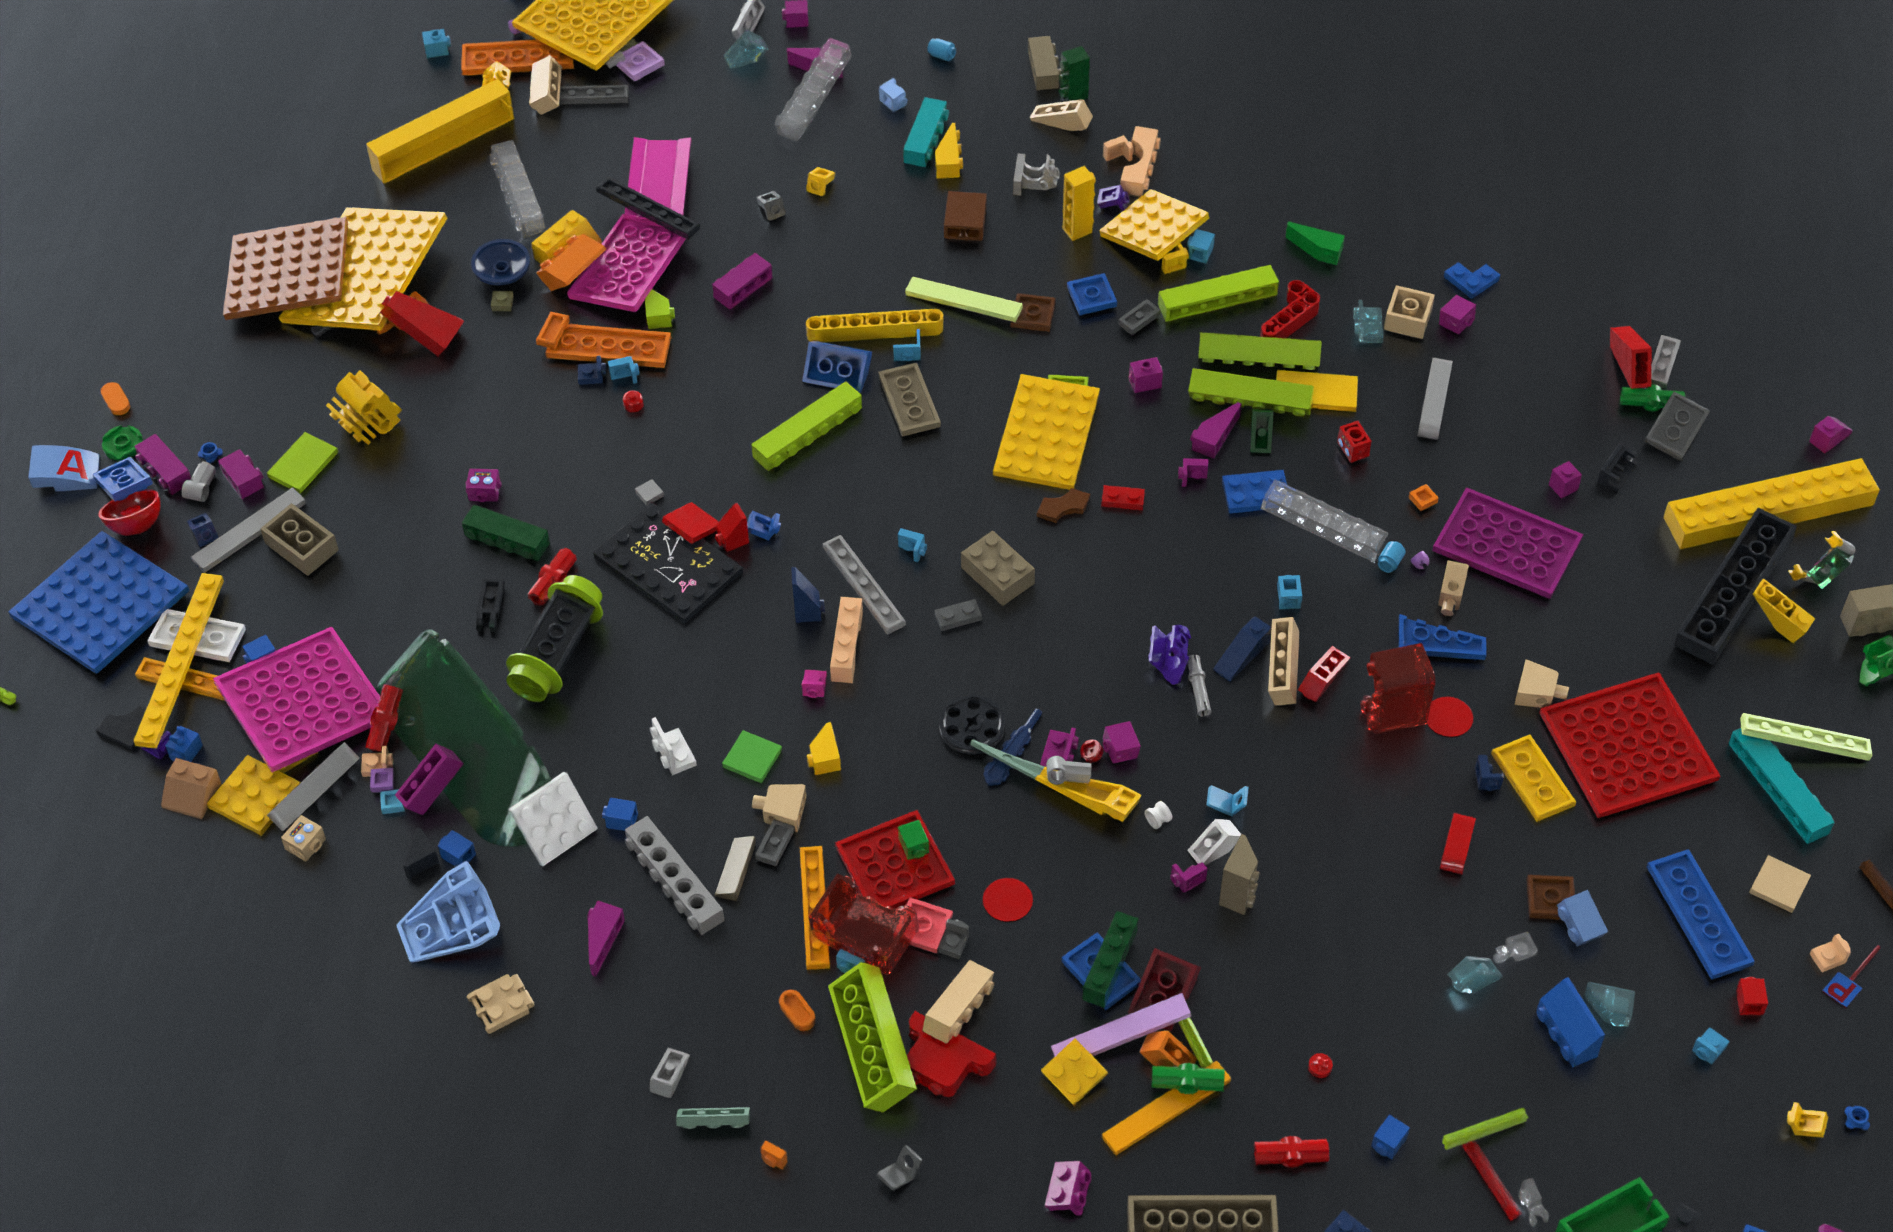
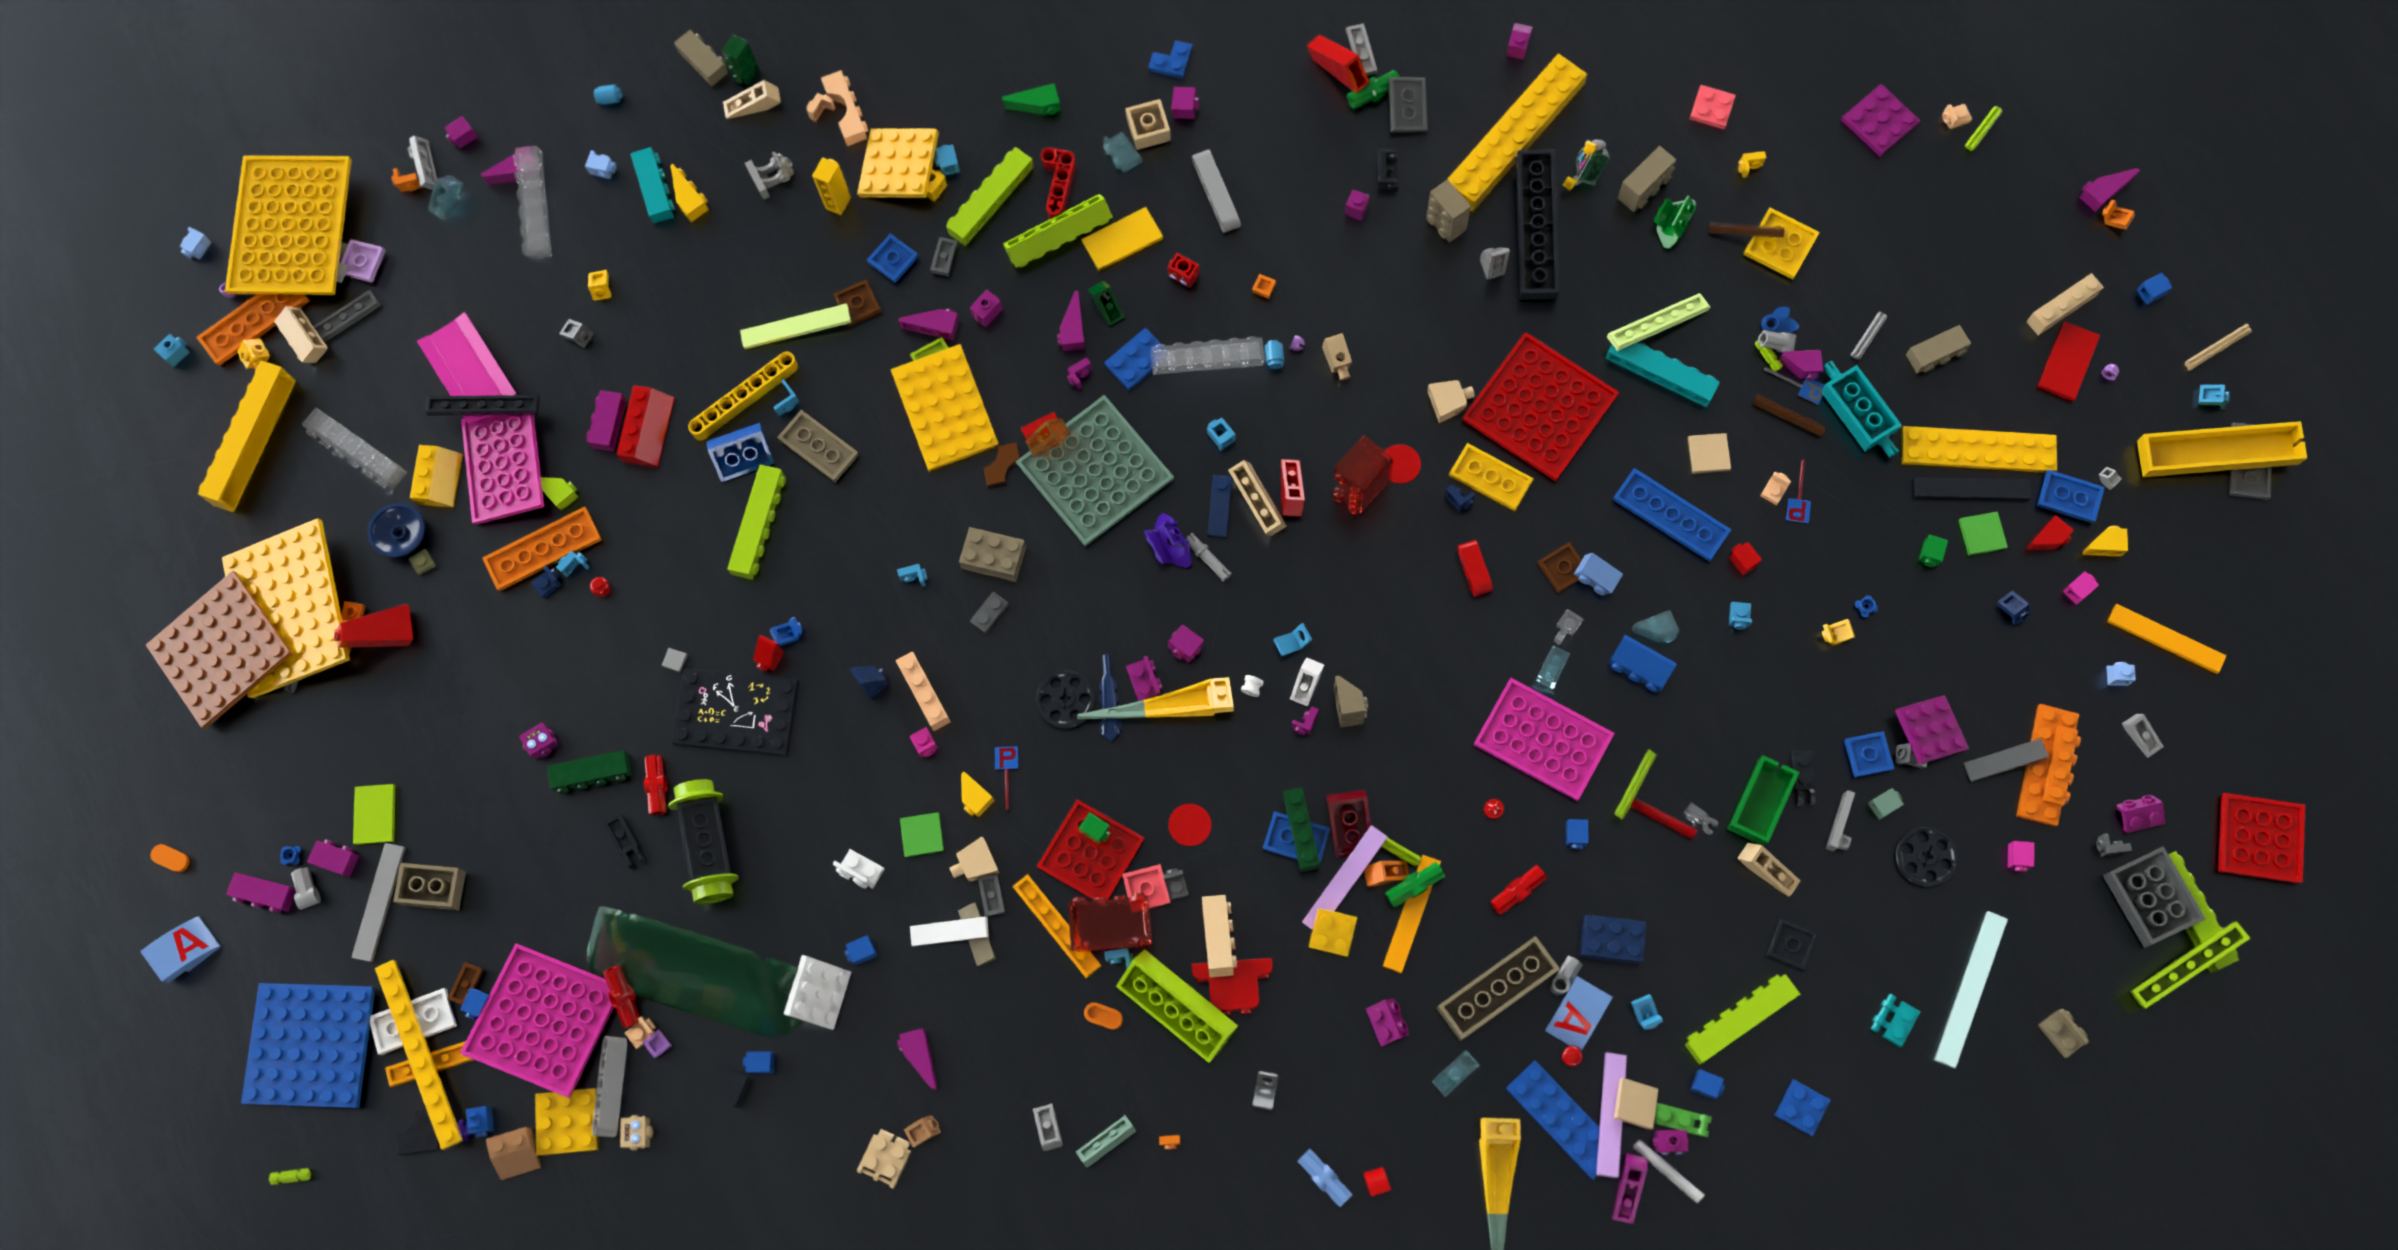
camera: 30 degrees left, 20 degrees up
blue plate [93,457,153,501] -> none
red piece [98,489,161,536] -> none
green tile [101,425,143,461] -> none
dark blue bracket [187,513,219,547] -> none
yellow piece [326,370,402,445] -> none
medium azure tile [380,789,405,814] -> none
magenta brick [395,744,464,815] -> none
light blue wedge [396,861,500,963] -> none
orange slope [536,234,606,291] -> none
orange tile [536,312,570,349] -> none
light grey brick [624,816,724,935] -> none
red tile [662,502,719,544] -> none
light grey tile [823,535,906,635] -> none
reddish brown brick [944,191,987,241] -> none
light grey piece [1046,756,1091,785] -> none
red tile [1080,739,1103,763] -> none
dark purple bracket [1097,184,1129,211] -> none
lime brick [1188,368,1314,416] -> none
blue wing [1398,614,1486,660] -> none
magenta plate [1432,487,1583,599] -> none
yellow slope [1753,578,1815,643] -> none
none -> orange bracket [392,168,423,192]
none -> reddish brown plate [447,962,484,1005]
none -> red slope [616,385,675,468]
none -> magenta slope [898,309,960,340]
none -> medium nougat bracket [904,1115,941,1147]
none -> white tile [910,917,989,946]
none -> piece [995,746,1018,811]
none -> sand green plate [1016,395,1174,547]
none -> clear orange slope [1025,419,1070,457]
none -> dark tan brick [1426,179,1471,242]
none -> dark pink plate [1474,678,1615,802]
none -> light grey slope [1480,247,1510,280]

